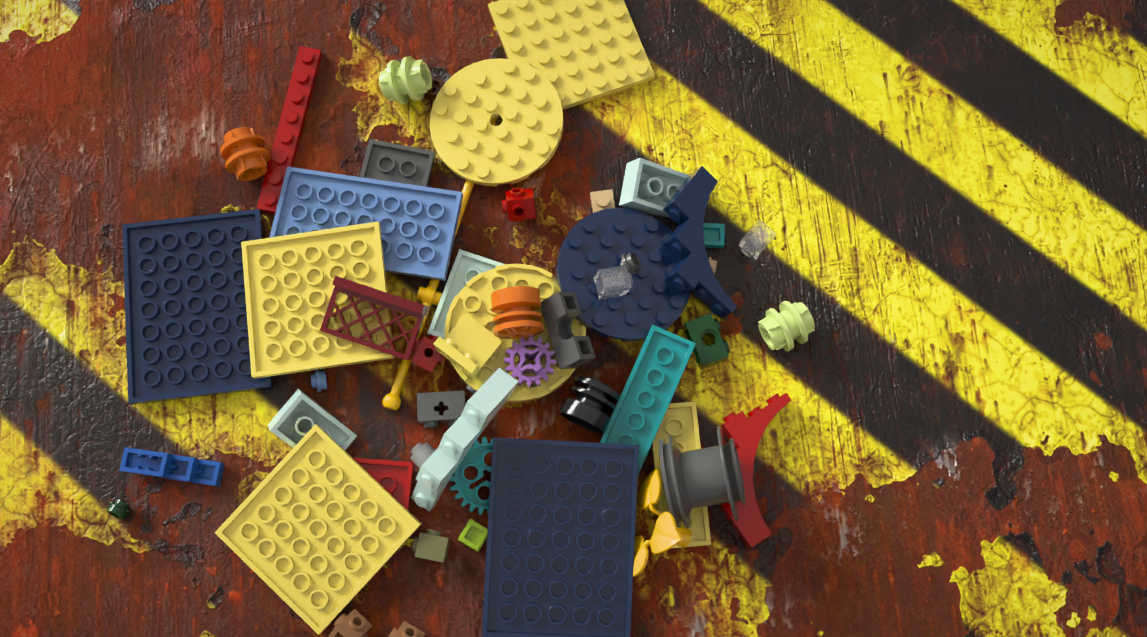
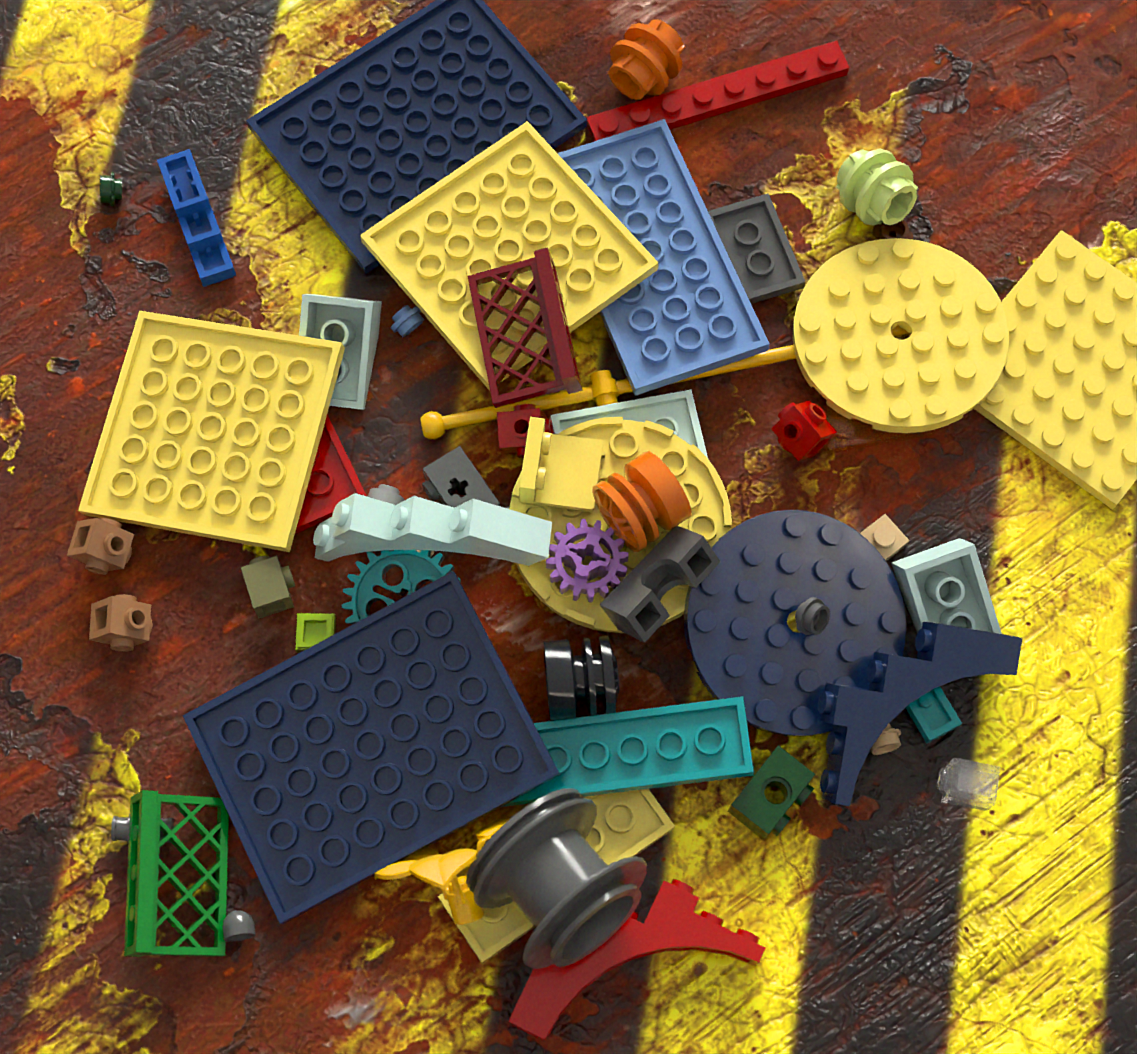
camera: 60 degrees right, 5 degrees down
clear brick [594,265,633,299] -> none
yellowish green piece [758,301,815,352] -> none

